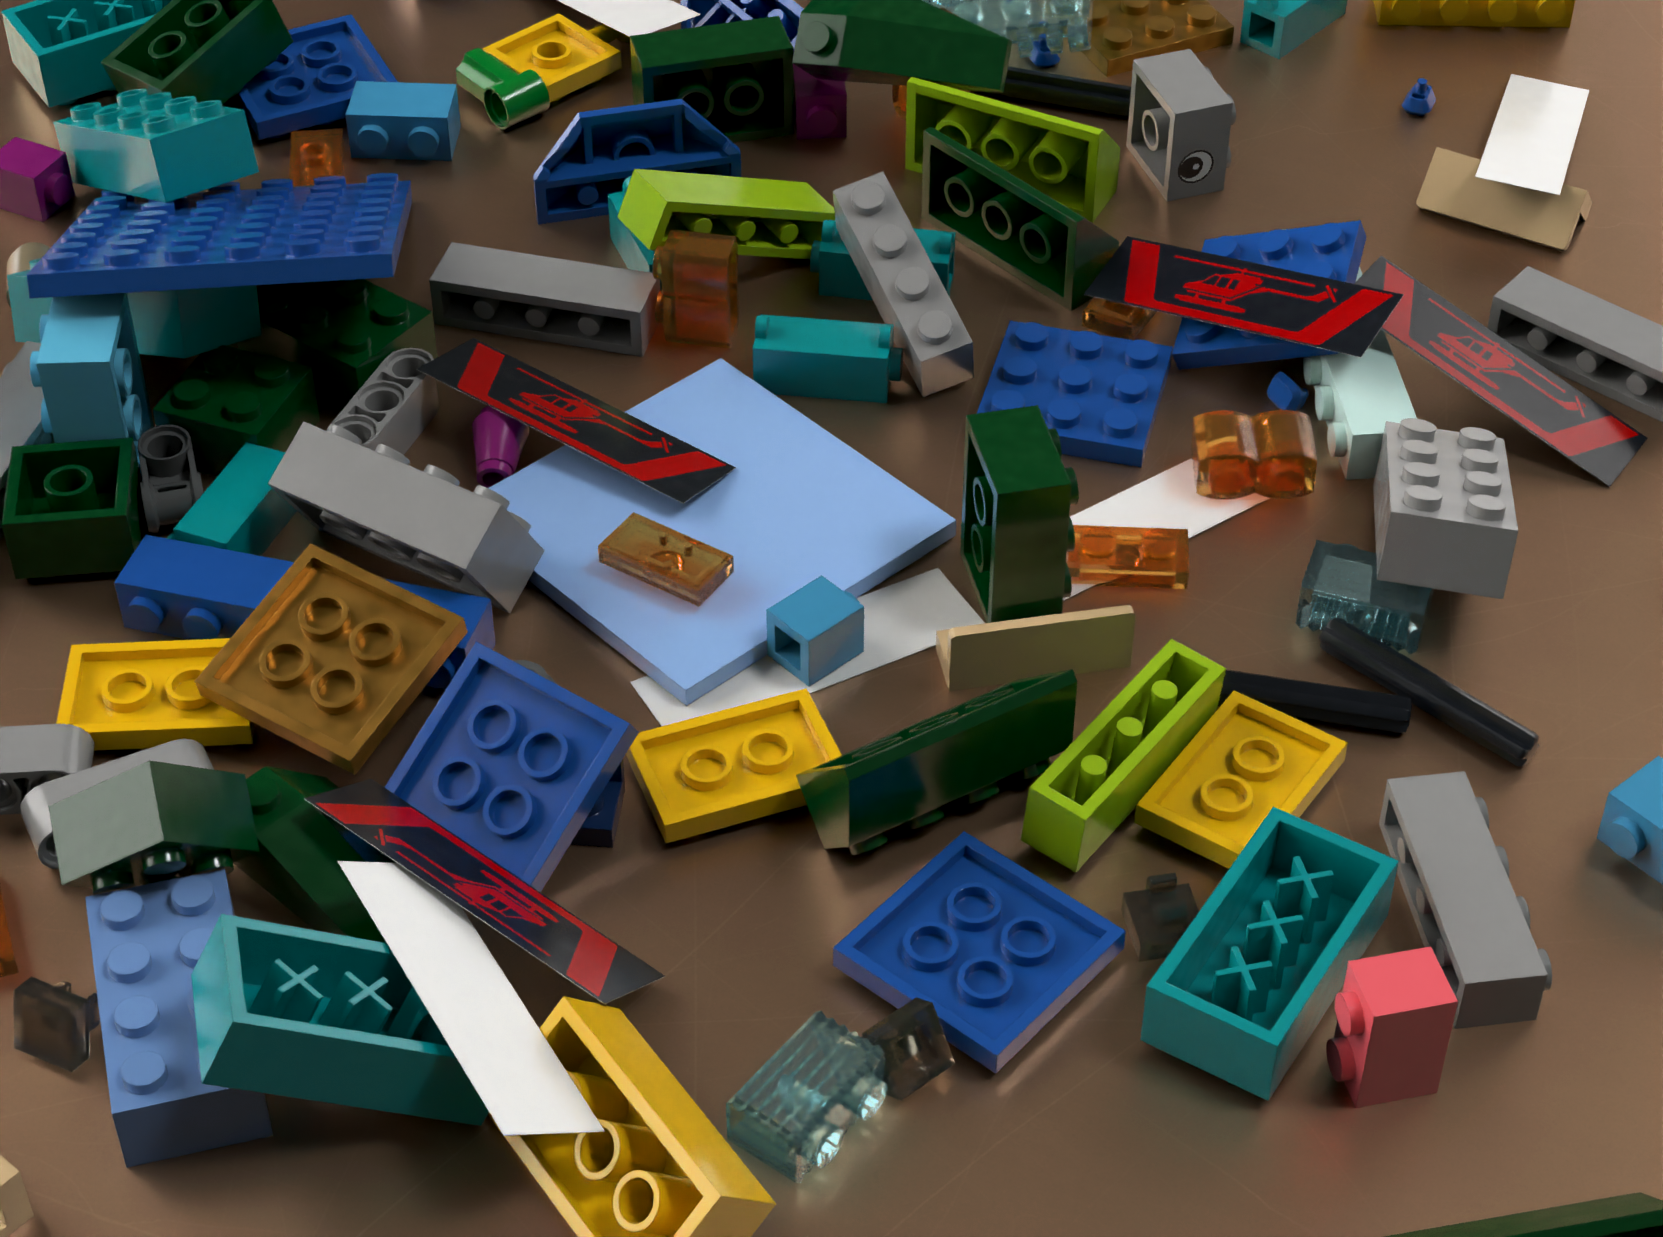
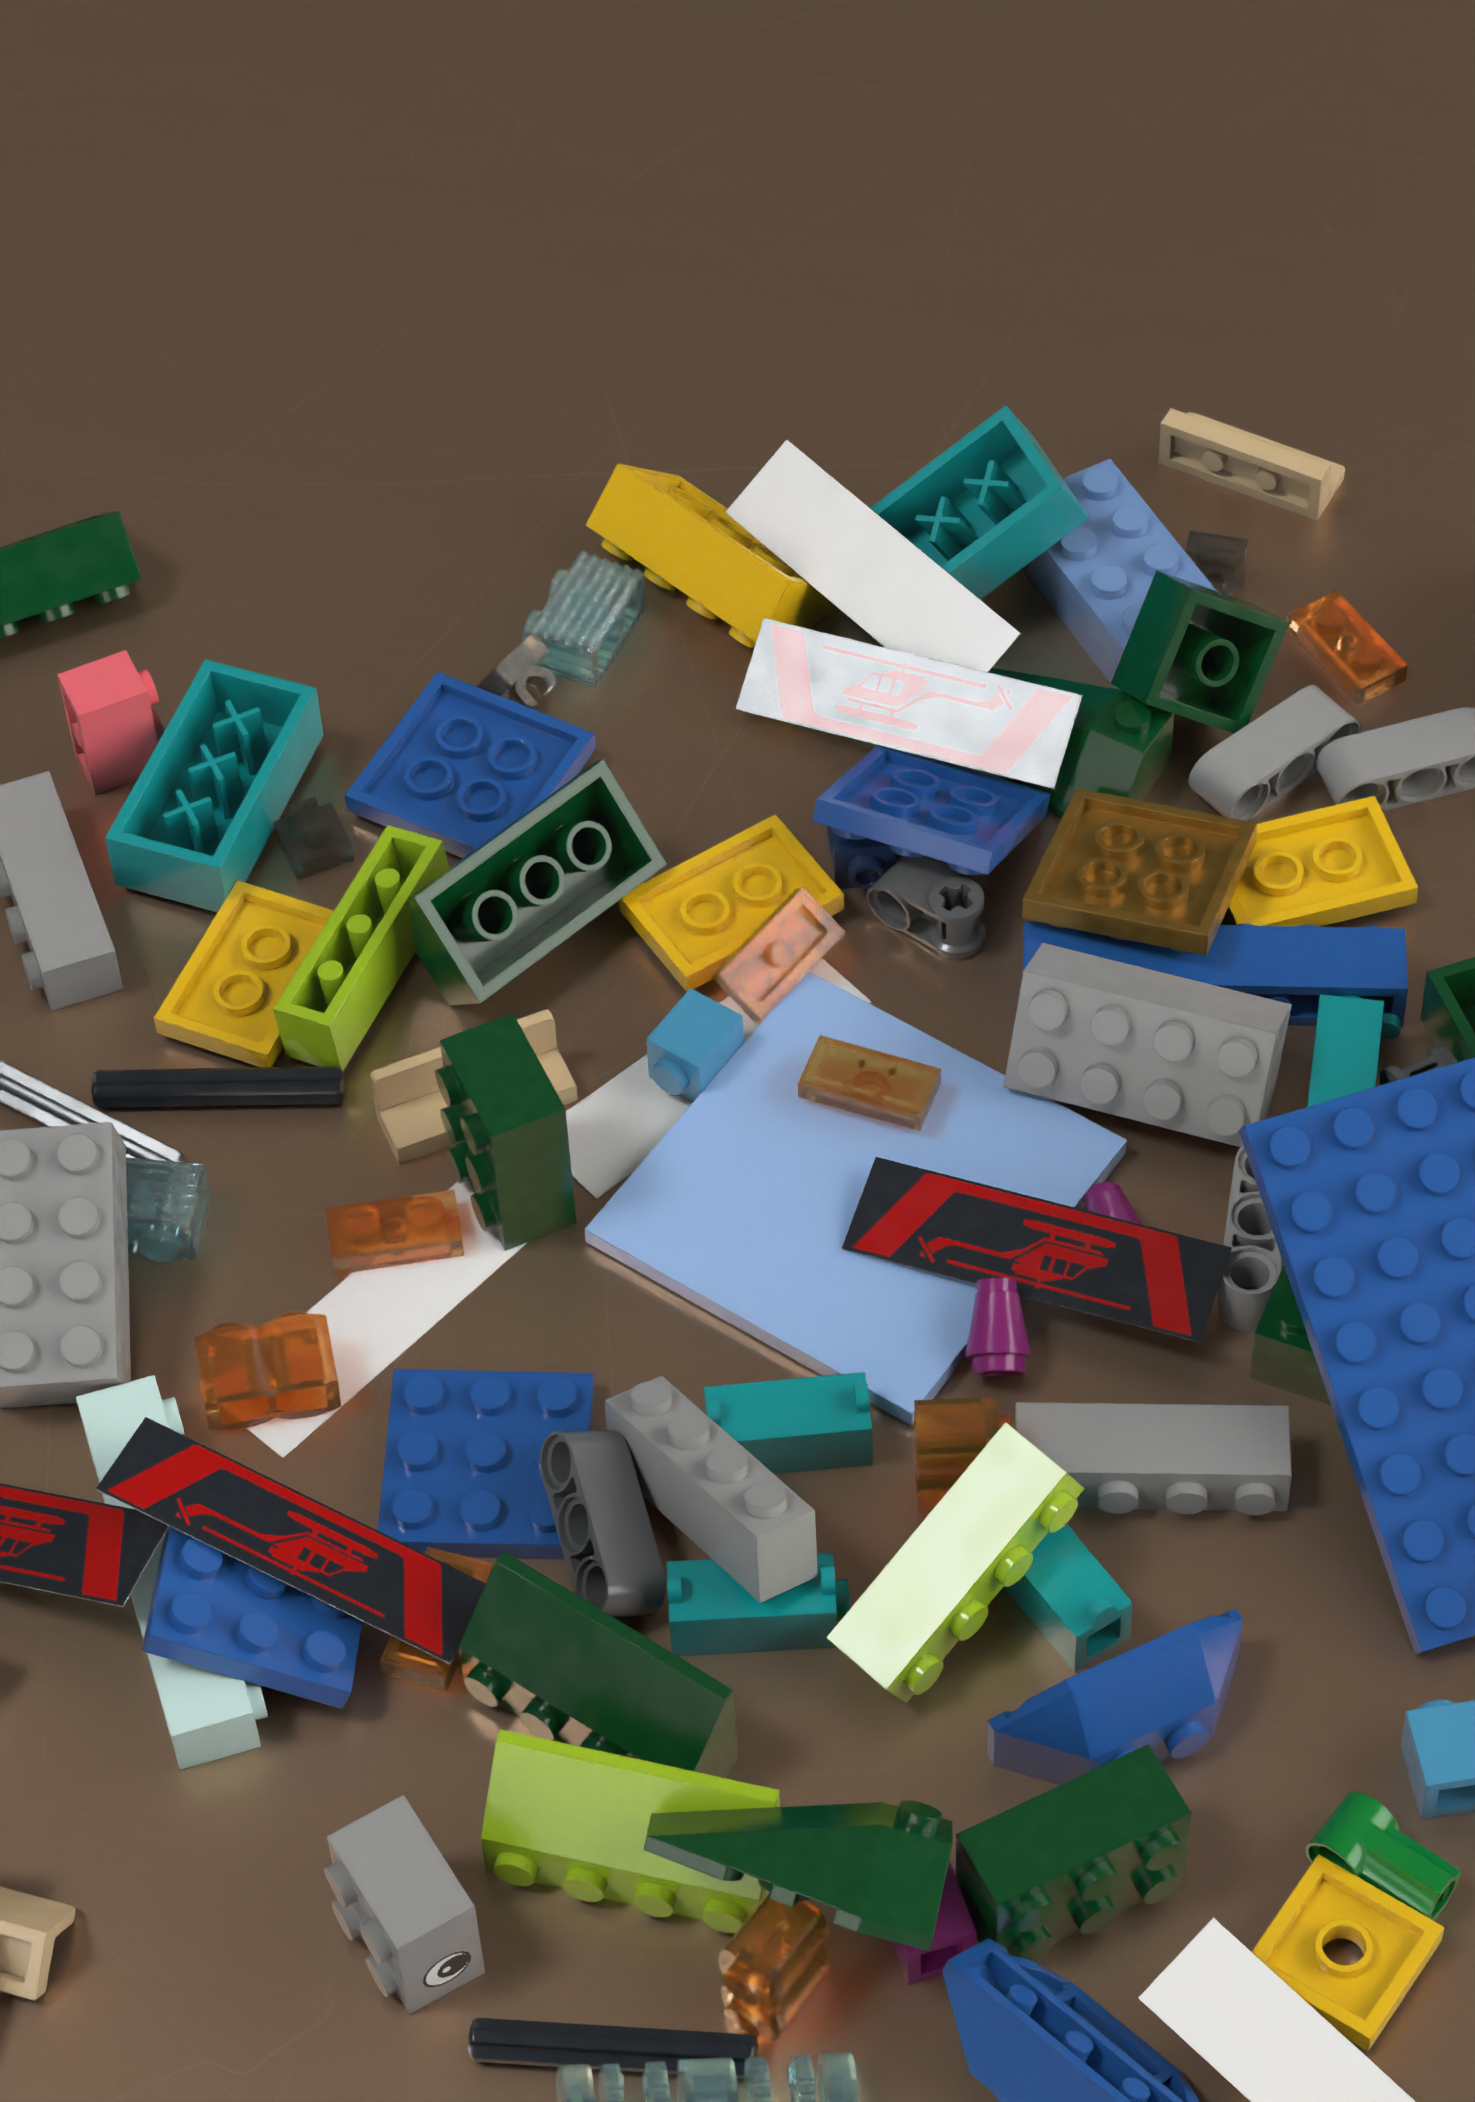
camera: 170 degrees right, 10 degrees up
none -> dark grey beam [540,1430,666,1617]
none -> clear orange plate [711,887,846,1021]
none -> magenta cone [965,1278,1032,1377]

